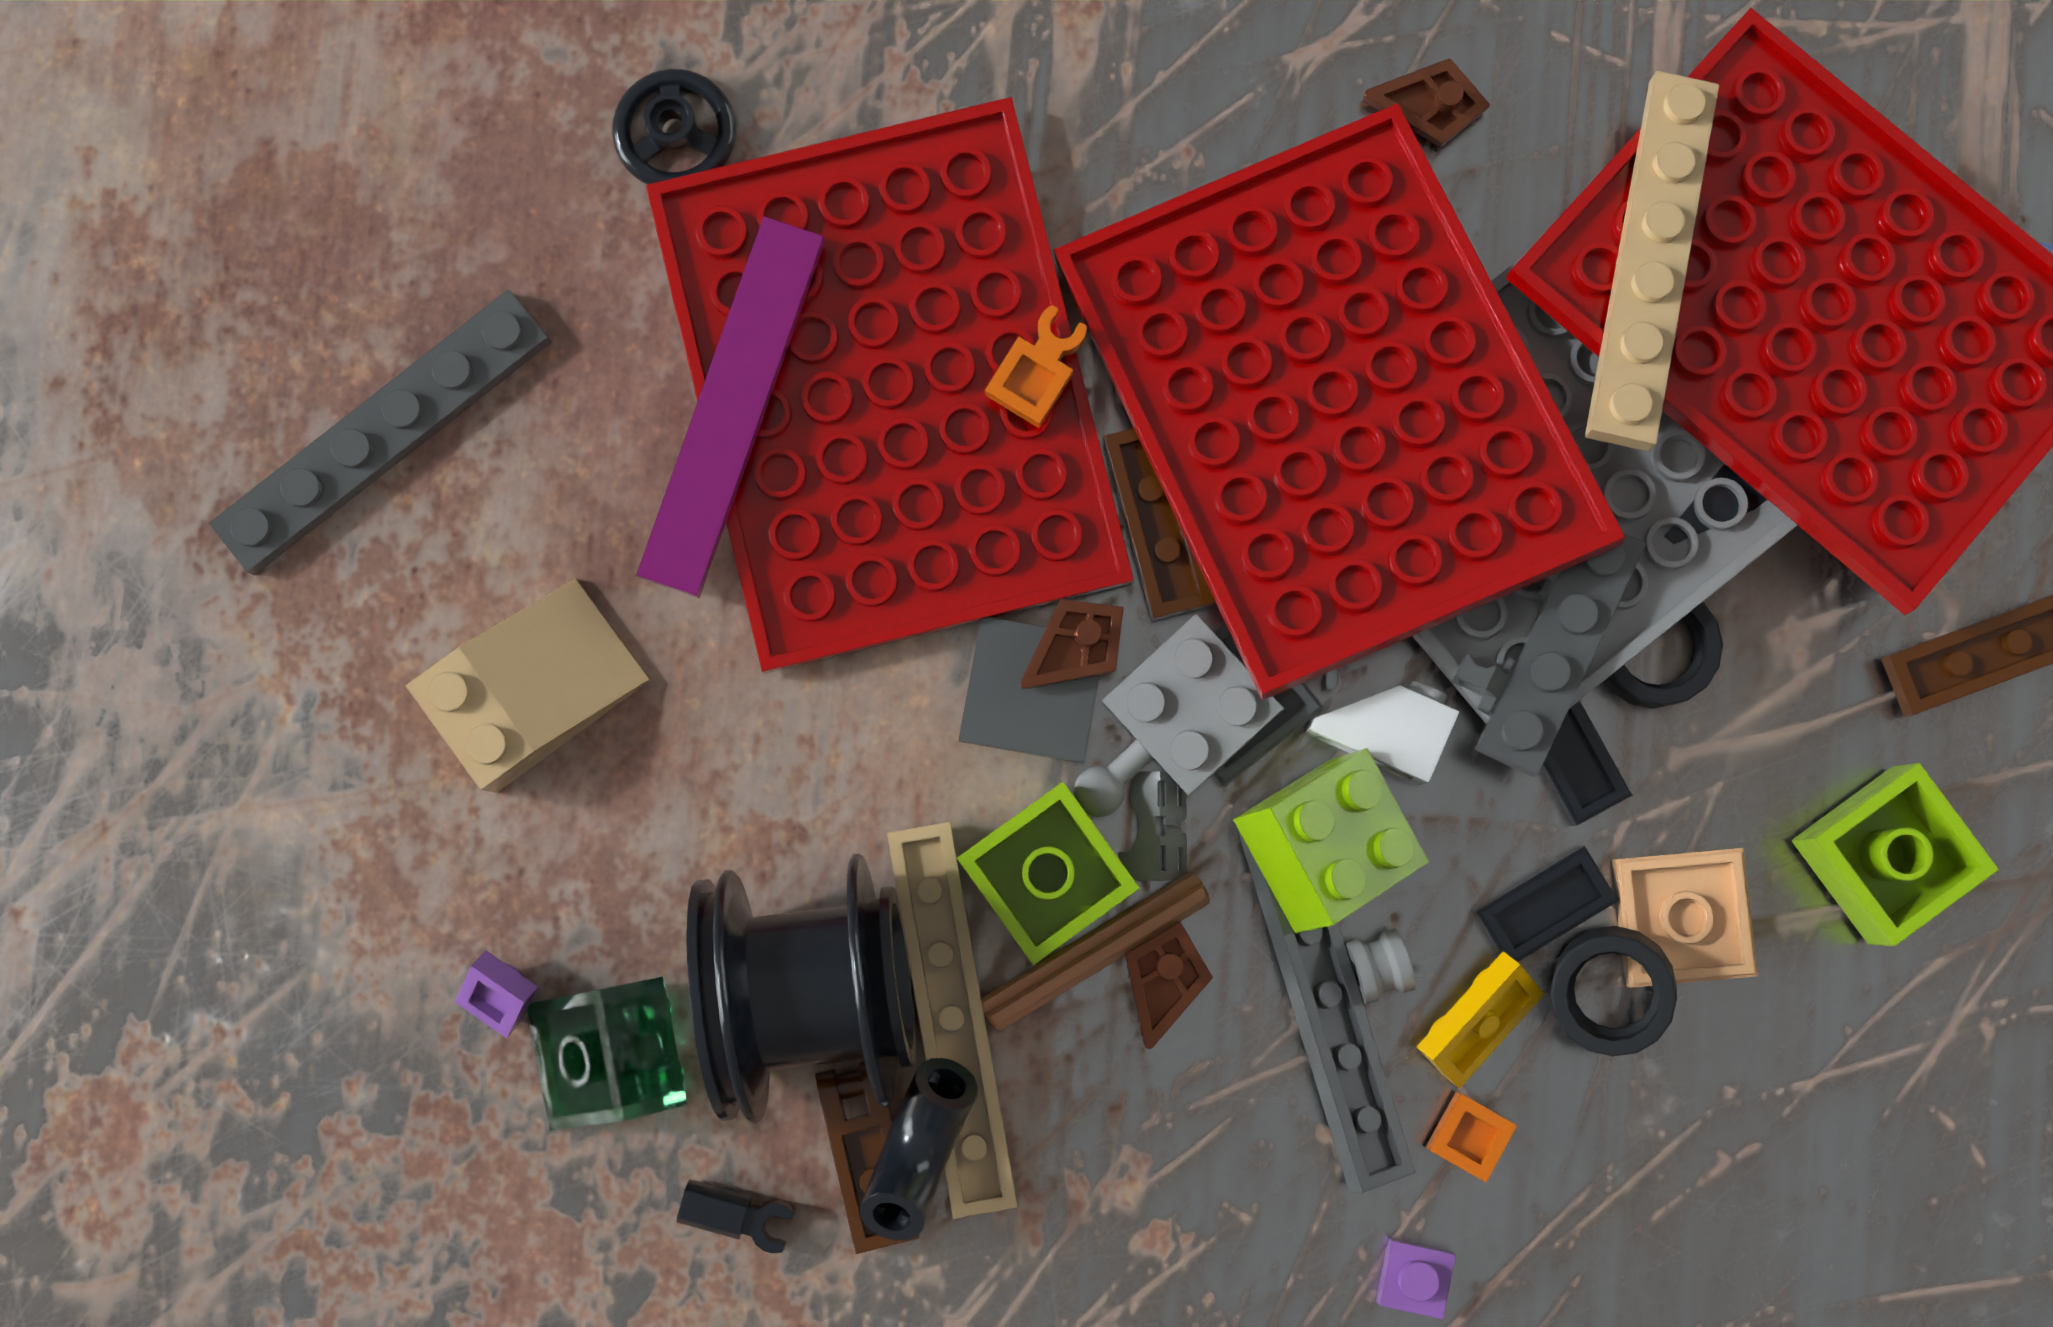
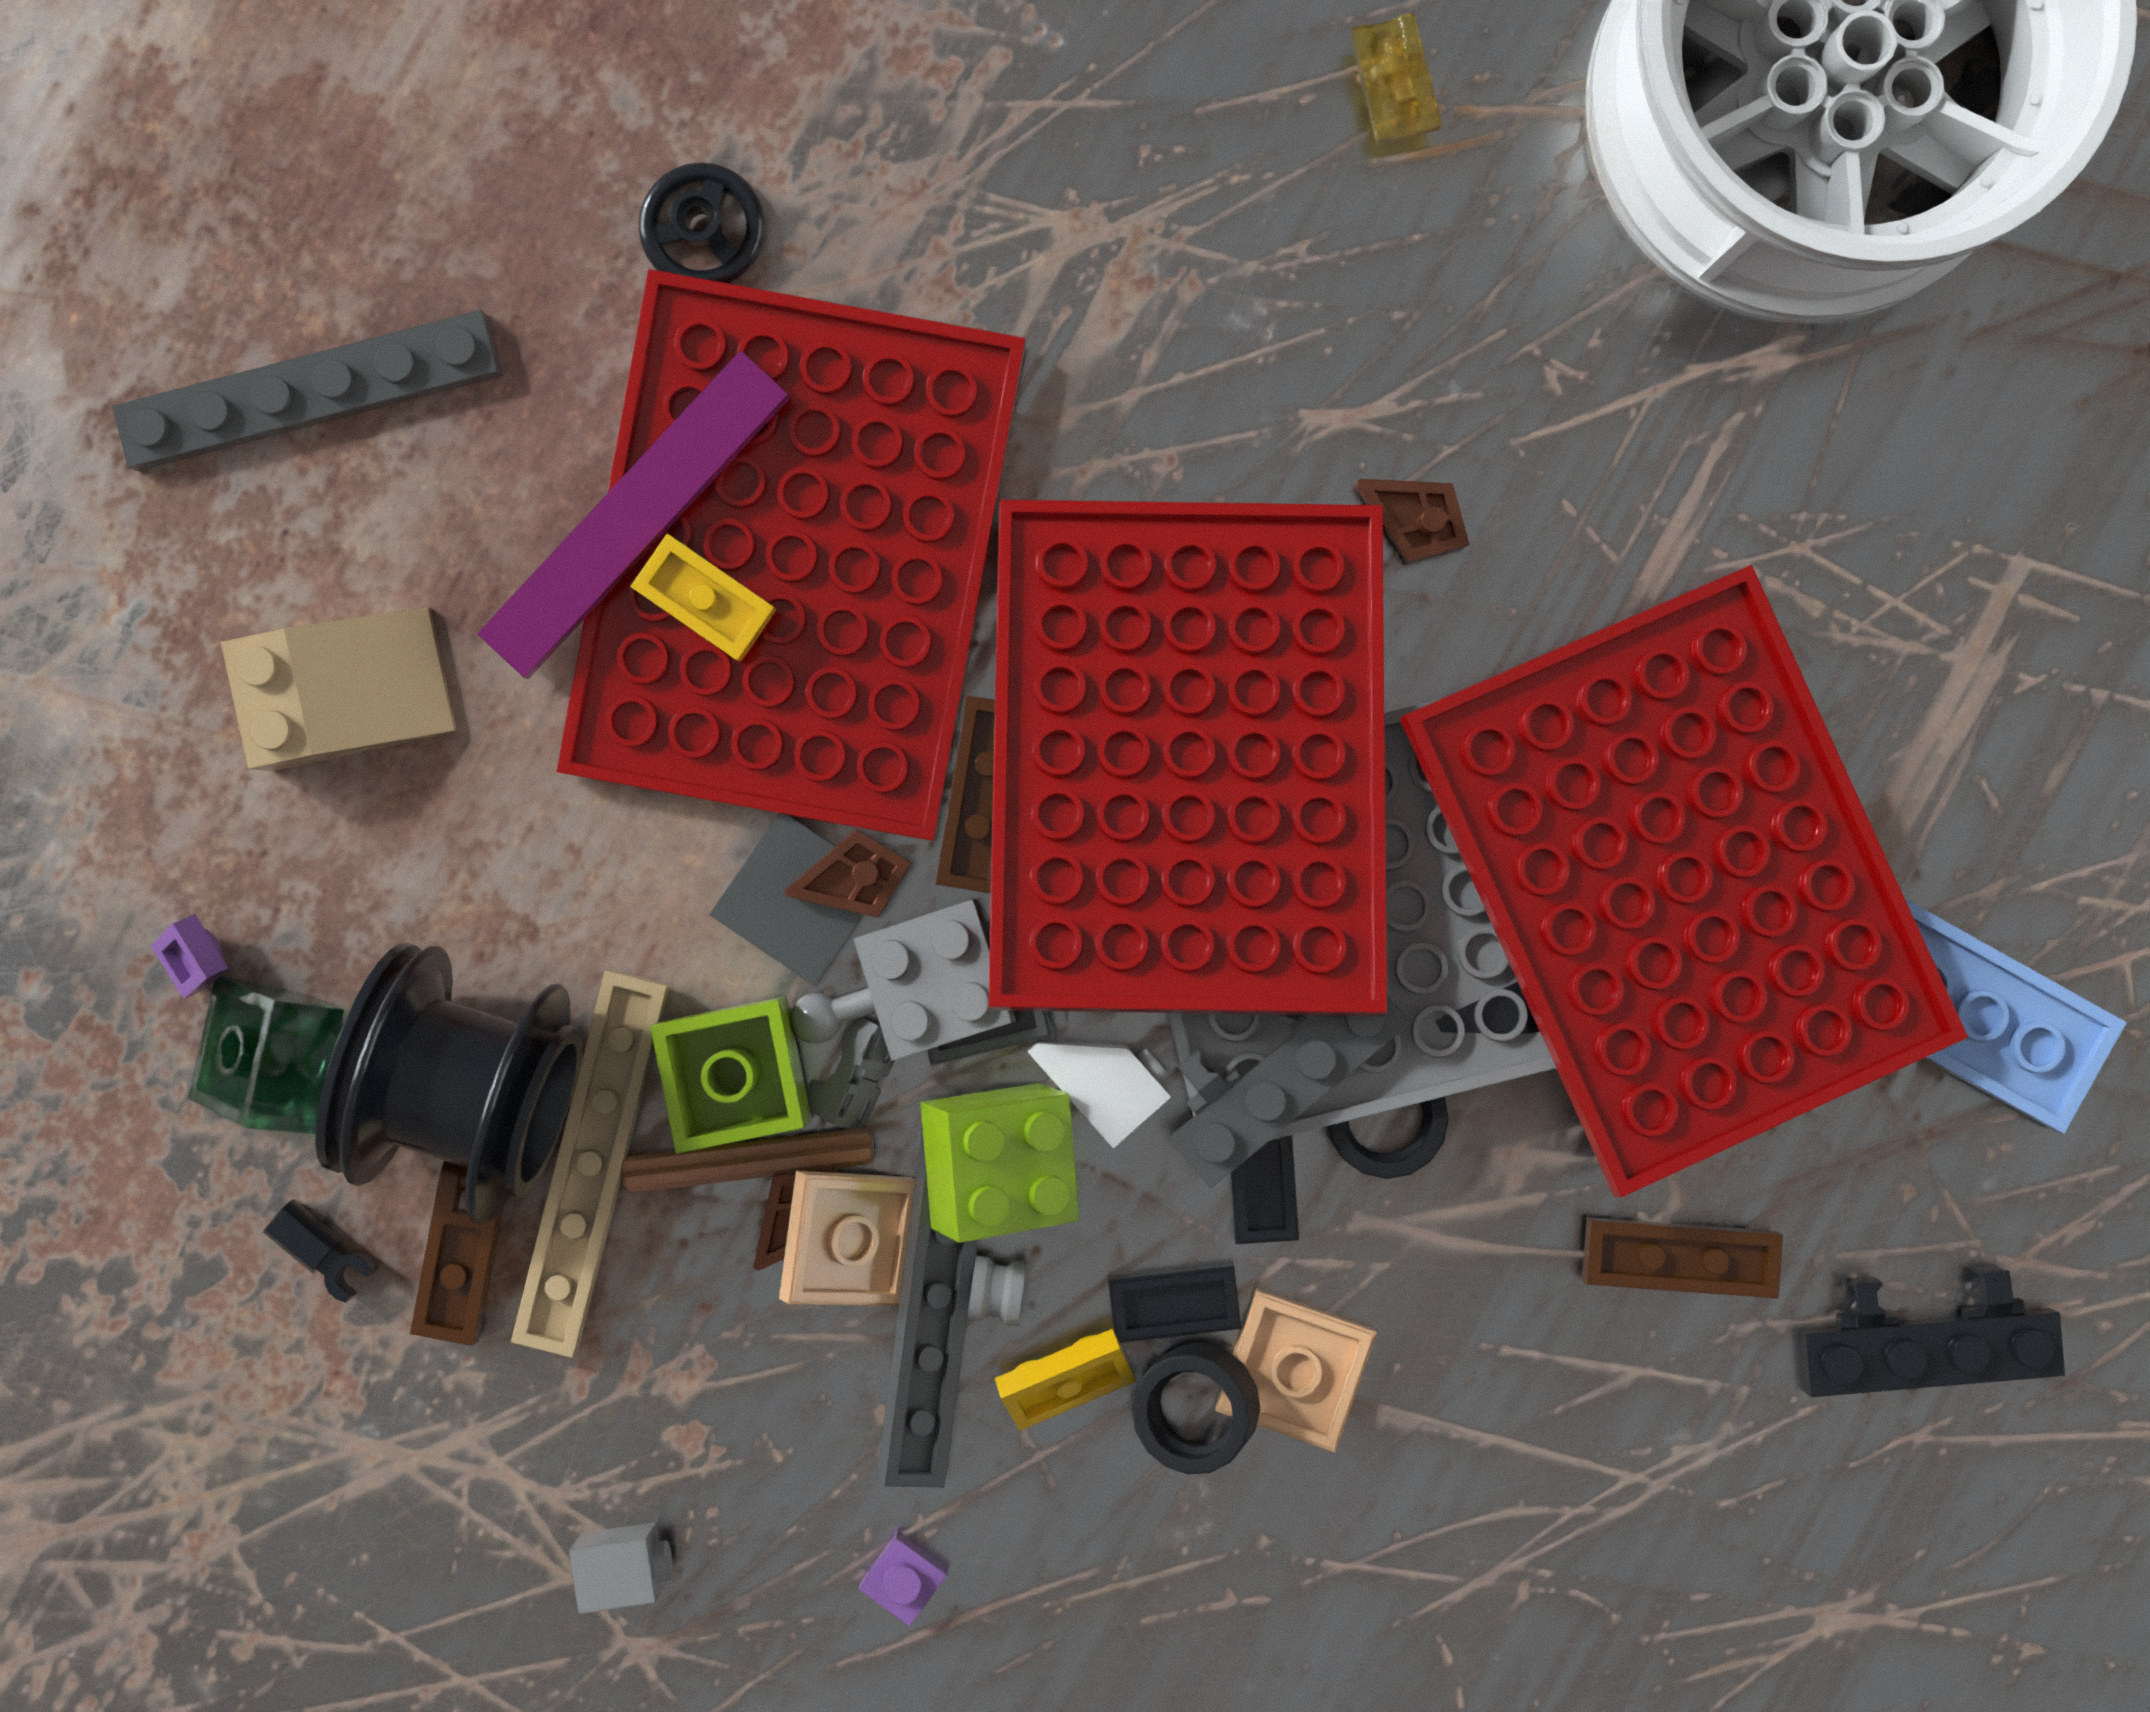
camera: 20 degrees right, 5 degrees up
black cylinder [860,1058,978,1241] -> none
orange plate [985,305,1087,428] -> none
orange plate [1425,1091,1517,1183] -> none
tan plate [1585,70,1719,452] -> none
lime brick [1791,763,1999,946] -> none
none -> yellow plate [630,534,777,662]
none -> light nougat tile [779,1171,916,1307]

